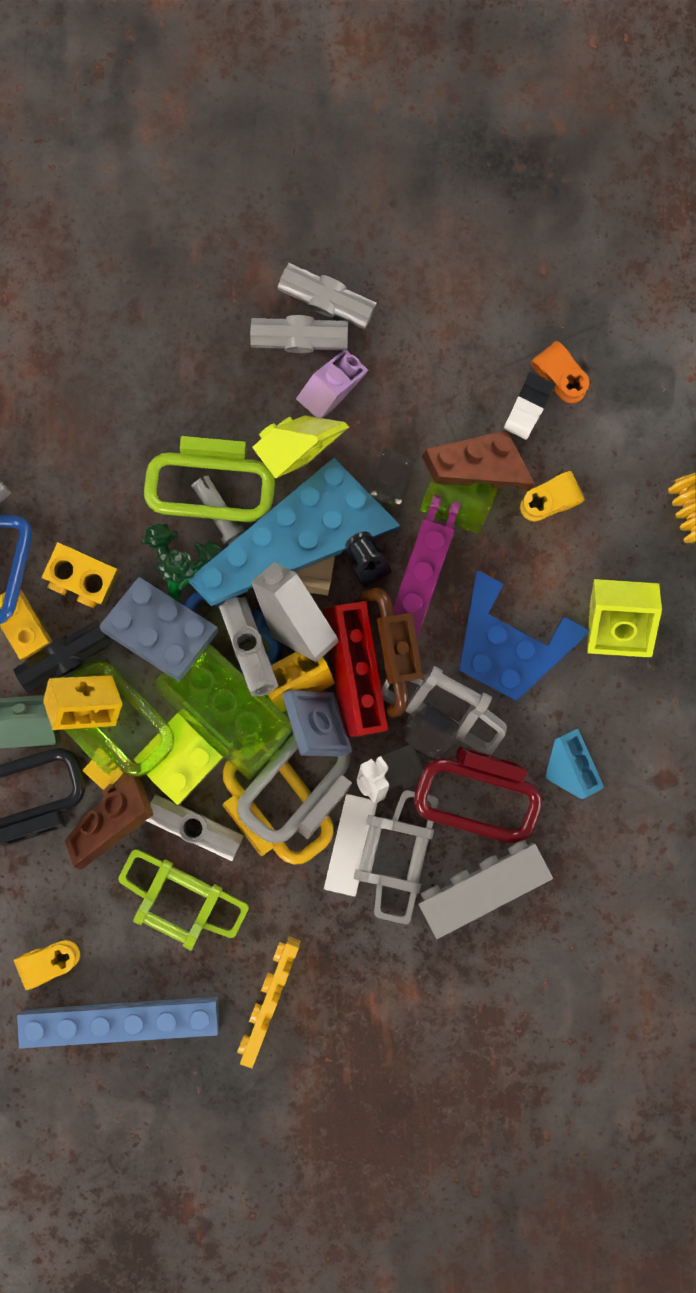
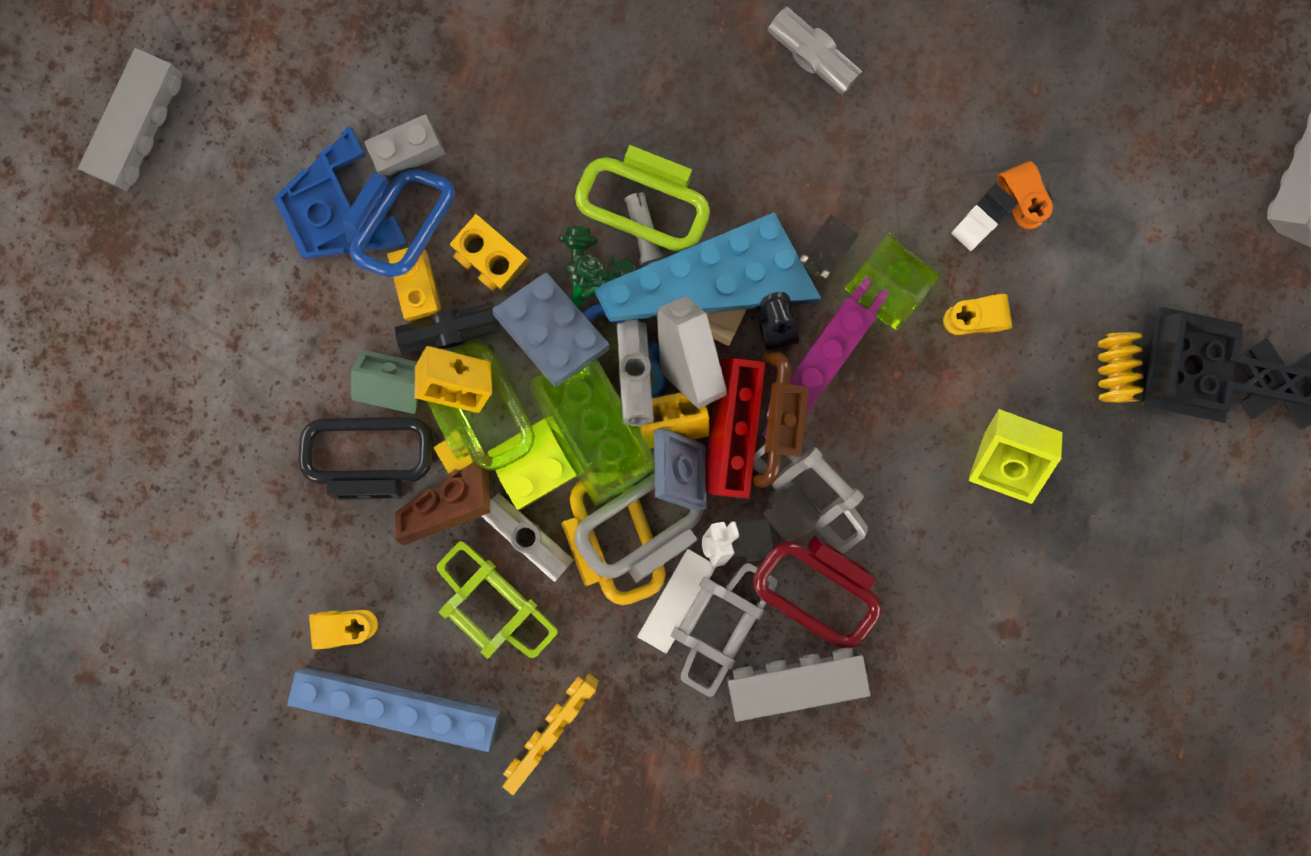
camera: 20 degrees right, 0 degrees up
light grey piece [250,315,348,353] -> none
neon yellow slope [252,415,349,479] -> none
lavender slope [296,350,369,418] -> none
copper wing [422,431,535,491] -> none
blue wing [459,570,589,701] -> none
dark azure slope [545,729,604,799] -> none

